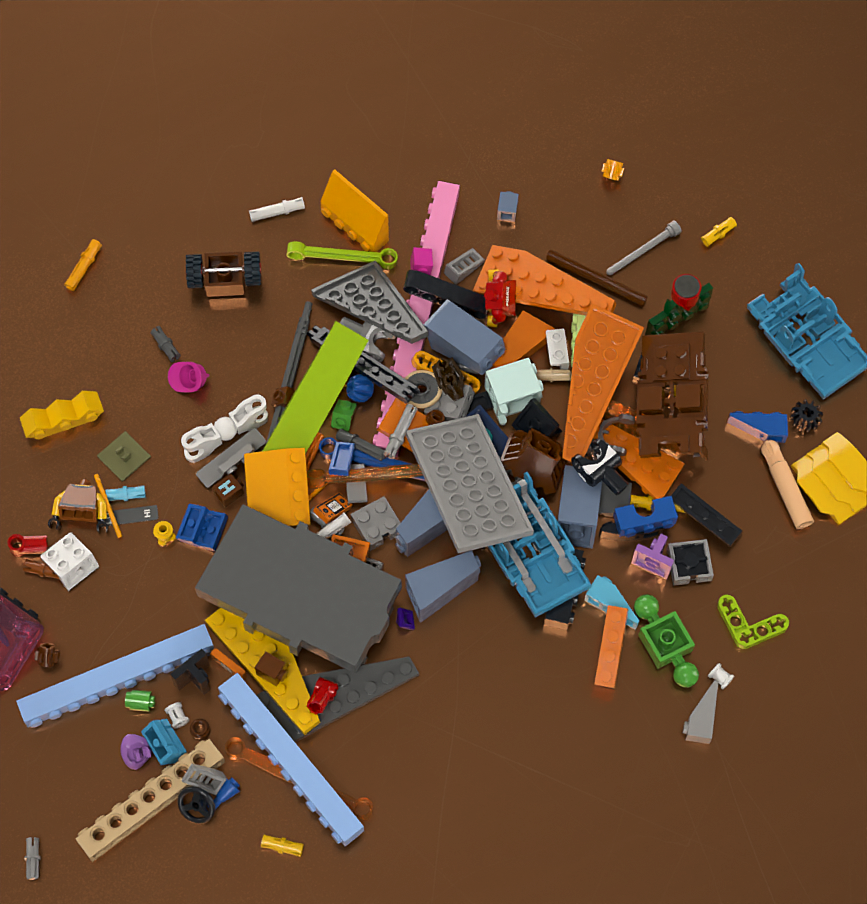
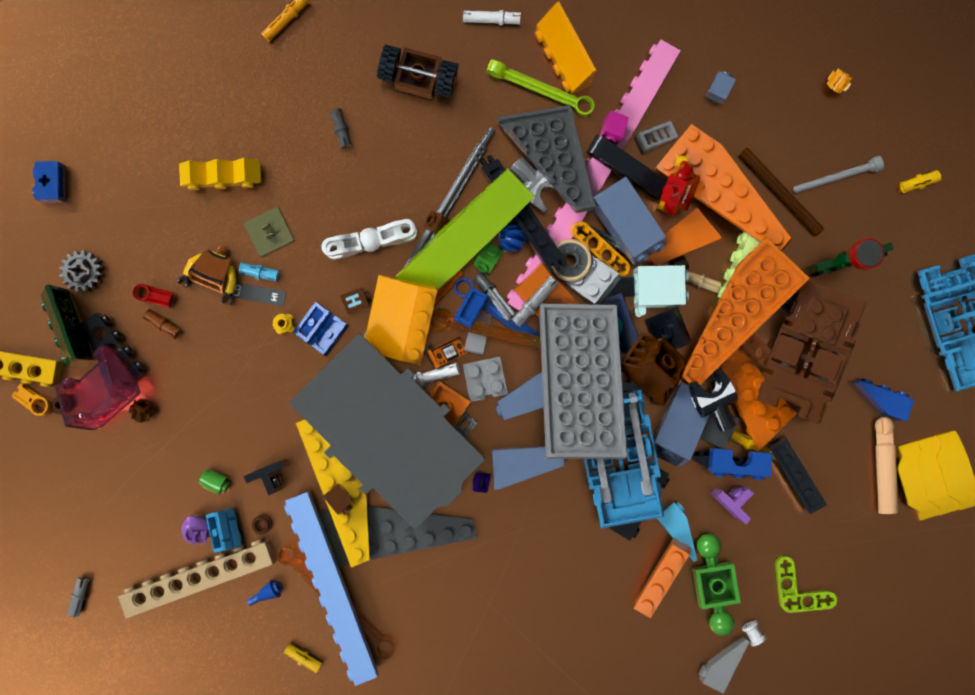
camera: 20 degrees right, 20 degrees up
light blue brick [16,624,214,727] -> none
white bracket [40,533,99,591] -> none
light orange axle [93,474,122,538] -> none
white bush [165,702,190,729] -> none
dark pink piece [168,362,210,392] -> none
black piece [177,786,215,824] -> none
light grey slope [181,764,226,795] -> none
light grey bracket [196,428,266,488] -> none
orange tile [210,648,247,680] -> none
red piece [306,677,339,715] -> none
reddish brown plate [426,410,445,425] -> none
dark brown connector [432,357,465,402] -> none
white bracket [546,329,569,369] -> none
flat silver piece [598,414,635,456] -> none
piece [667,539,714,586] -> none
black gear [790,399,823,433] -> none

